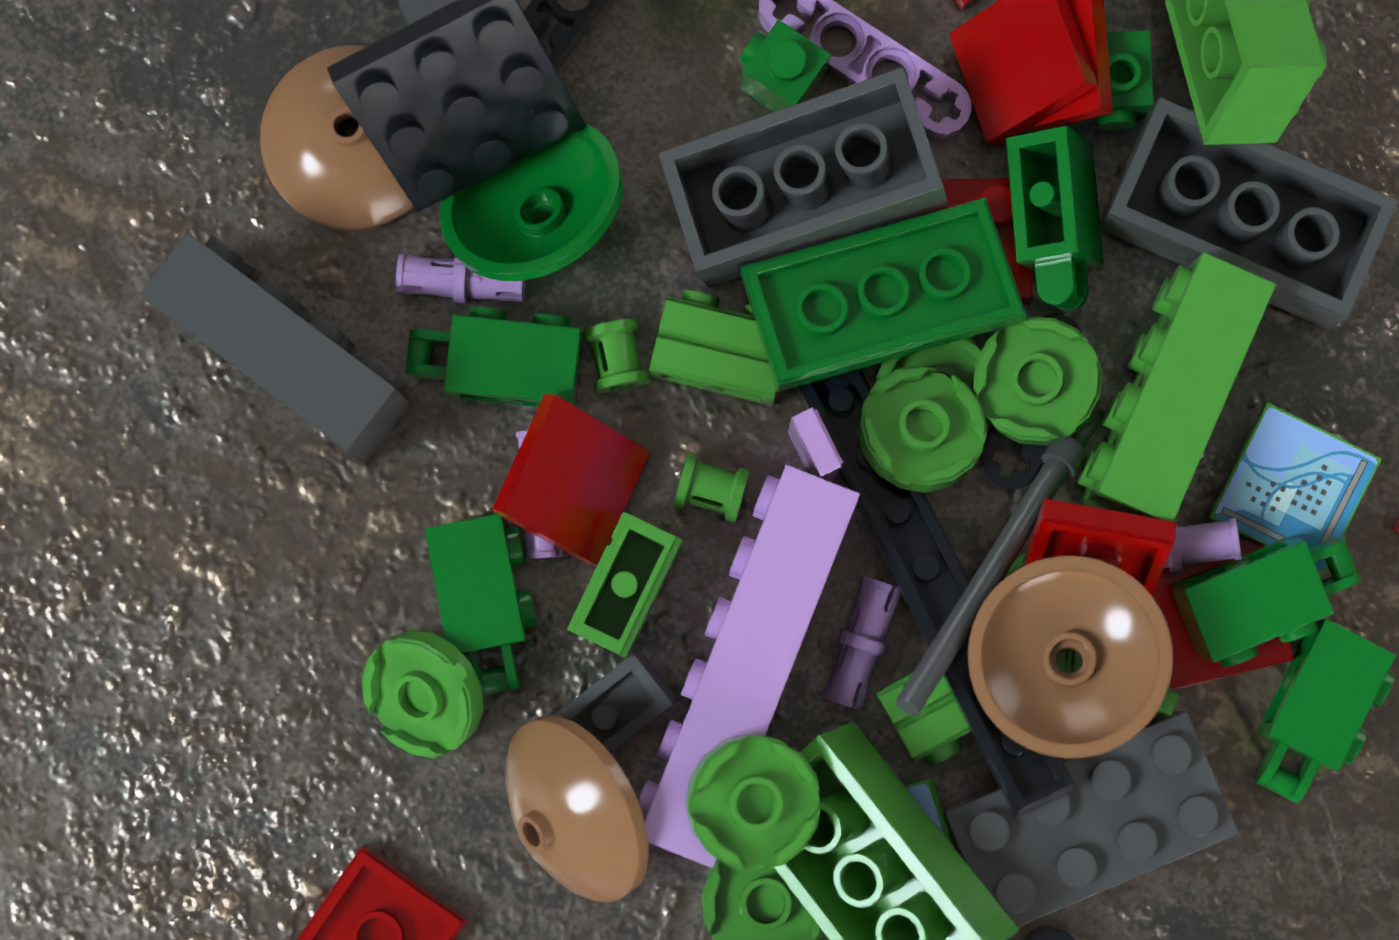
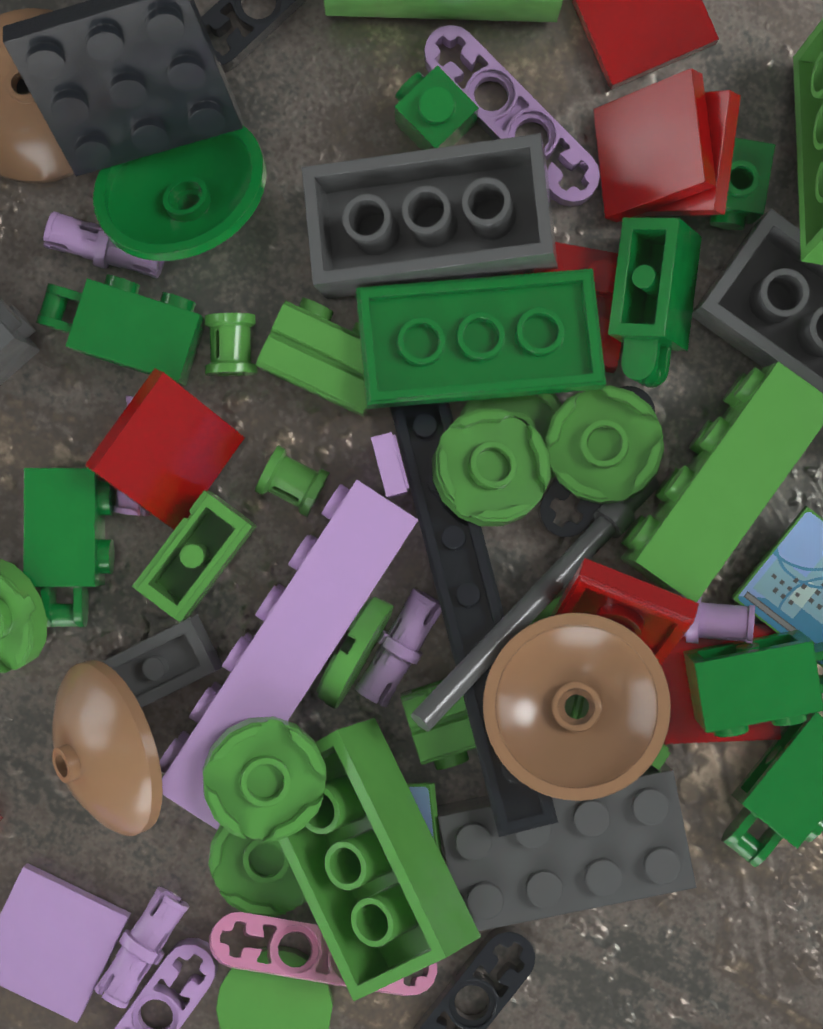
camera: 10 degrees right, 5 degrees up
none -> bright green tile [316,596,394,709]

